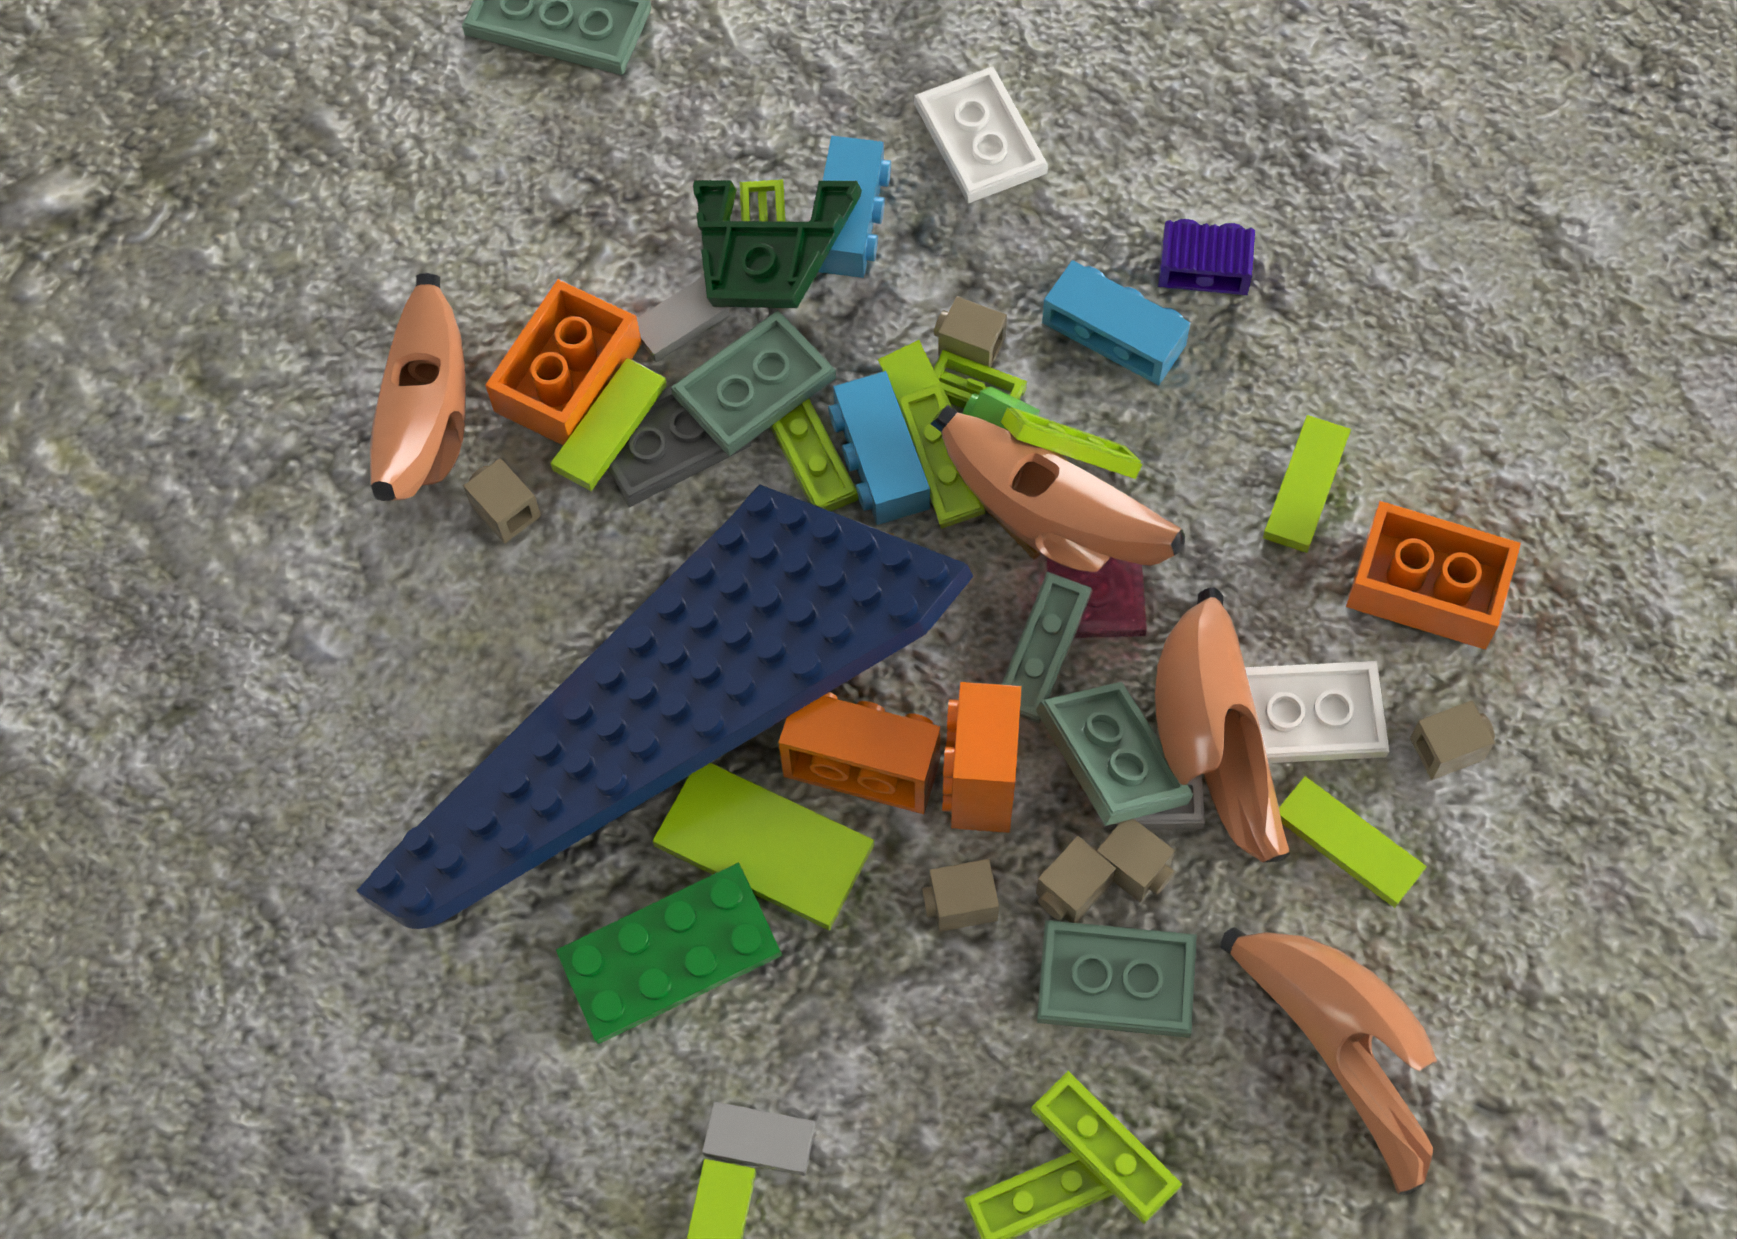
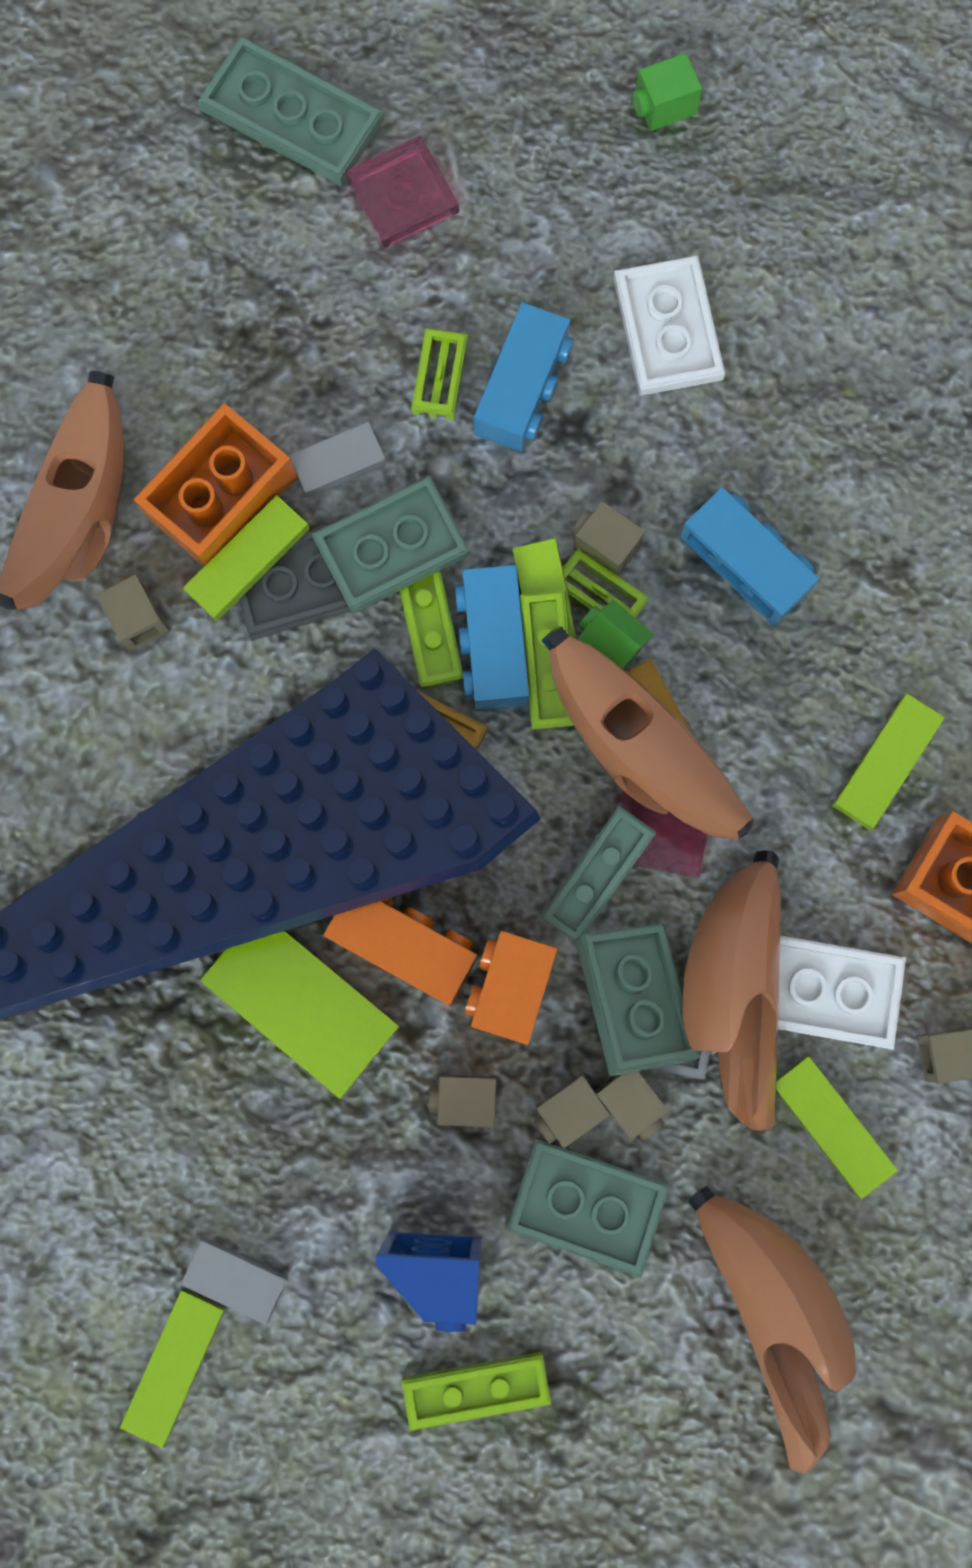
camera: 15 degrees right, 15 degrees up
green plate [556,862,783,1044] -> none
dark green wing [693,180,862,308] -> none
lime tile [1001,407,1143,479] -> none
lime tile [1031,1071,1182,1225] -> none
dark purple brick [1158,219,1255,295] -> none
none -> clear pink tile [346,135,459,248]
none -> blue slope [376,1232,482,1332]

